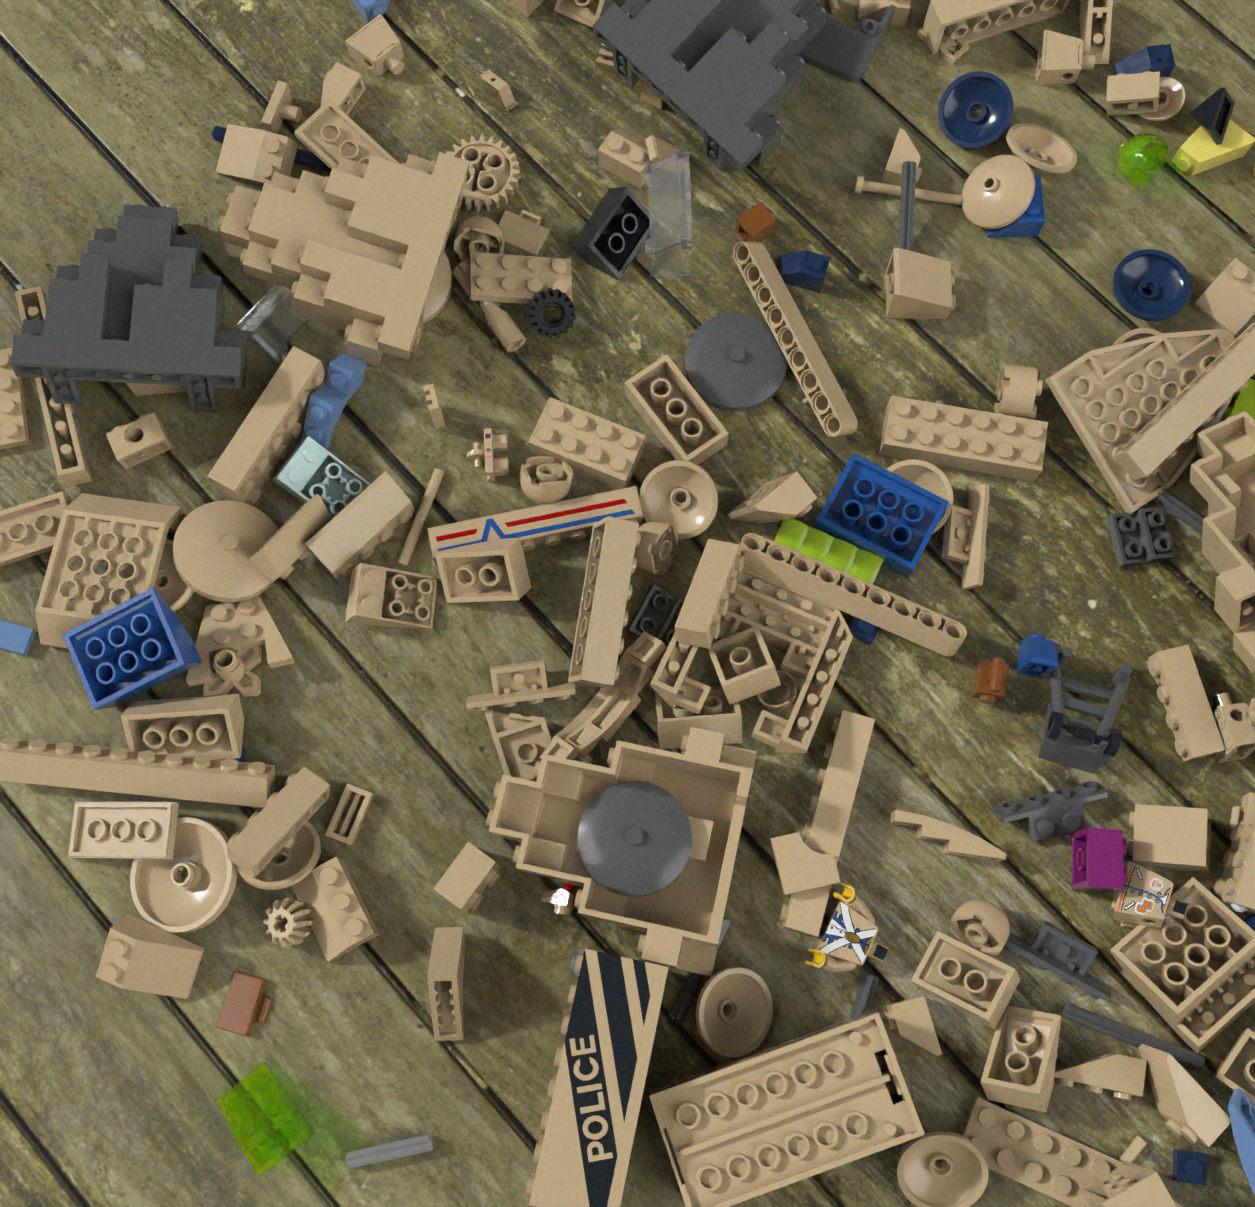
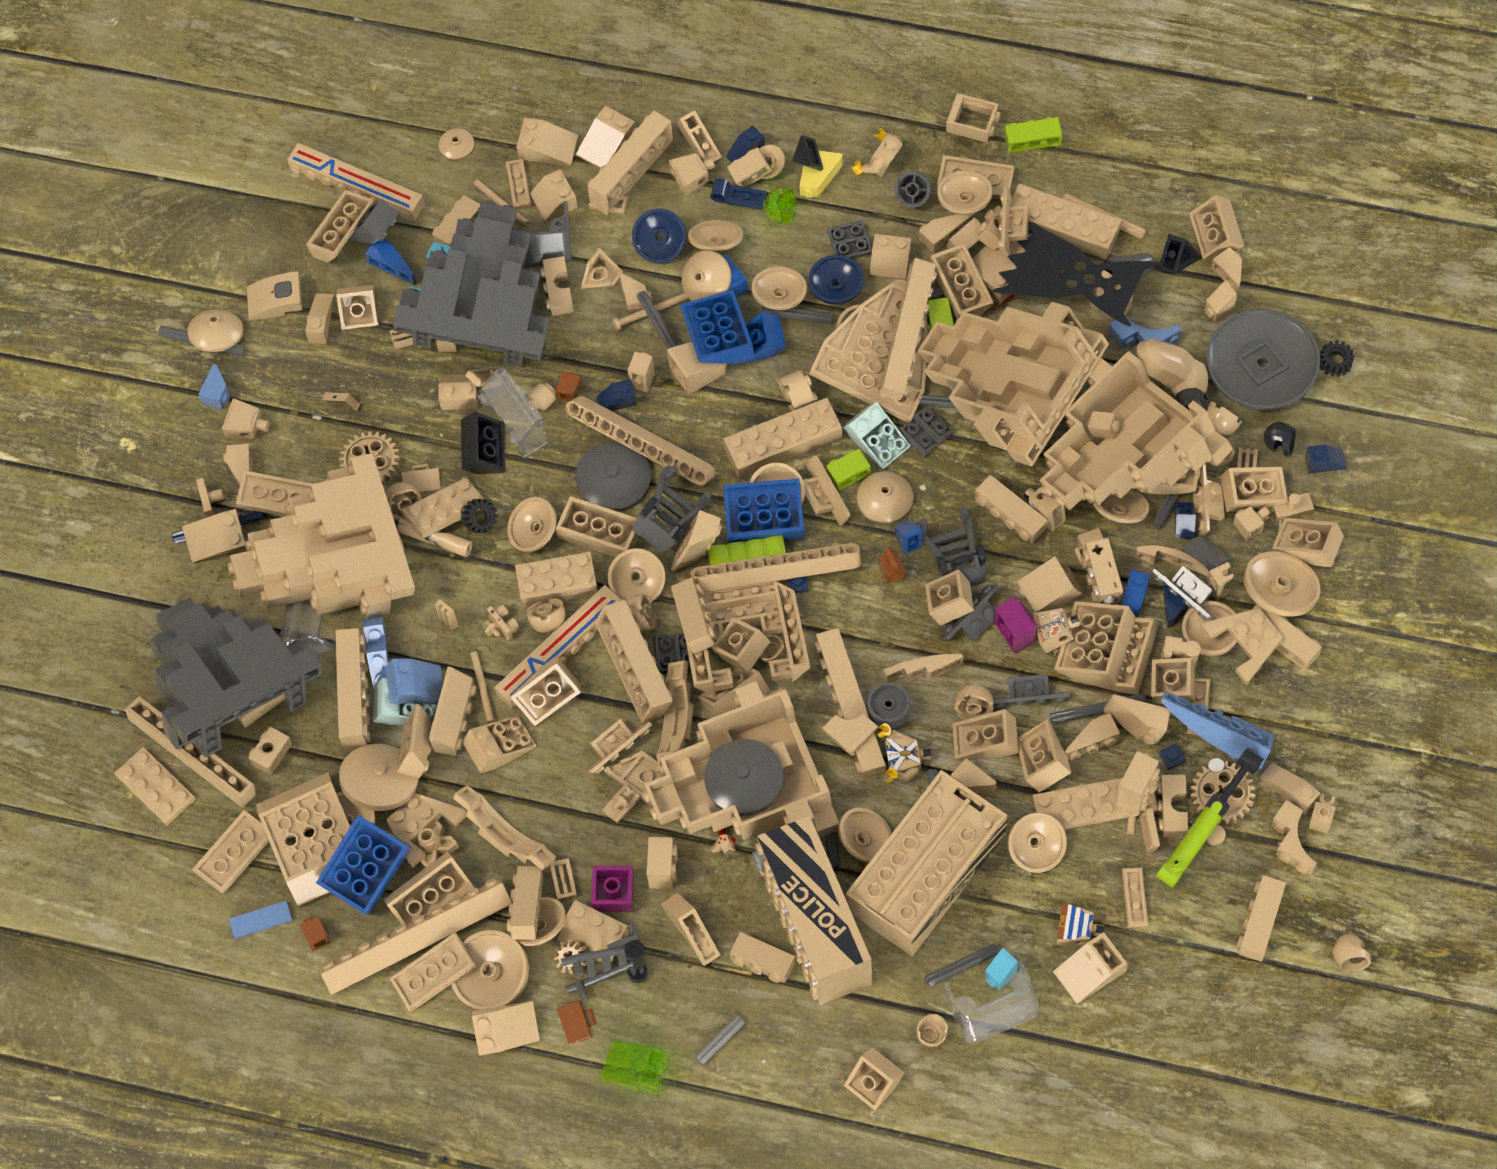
camera: 30 degrees left, 10 degrees down
none -> dark orange brick [300,916,331,952]
none -> medium blue slope [385,659,443,704]
none -> tan piece [453,785,556,870]
none -> tan dish [507,497,556,552]
none -> tan head [528,383,556,411]
none -> tan arch [540,256,574,316]
none -> dark grey hand [561,920,648,1000]
none -> tan slope [581,248,623,289]
none -> magenta brick [591,866,634,912]
none -> tan hips [602,784,641,823]
none -> tan brick [627,352,655,393]
none -> dark grey hand [632,465,711,553]
none -> blue slope [680,290,755,364]
none -> dark blue plate [710,178,767,210]
none -> tan brick [730,932,795,983]
none -> blue slope [745,312,786,362]
none -> tan dish [752,267,807,310]
none -> dark grey axle [761,306,834,324]
none -> lime brick [826,449,871,491]
none -> dark grey slope [827,220,872,258]
none -> light aqua slope [842,402,911,469]
none -> tan dish [857,471,914,524]
none -> dark grey wheel [867,682,910,731]
none -> tan brick [925,569,974,626]

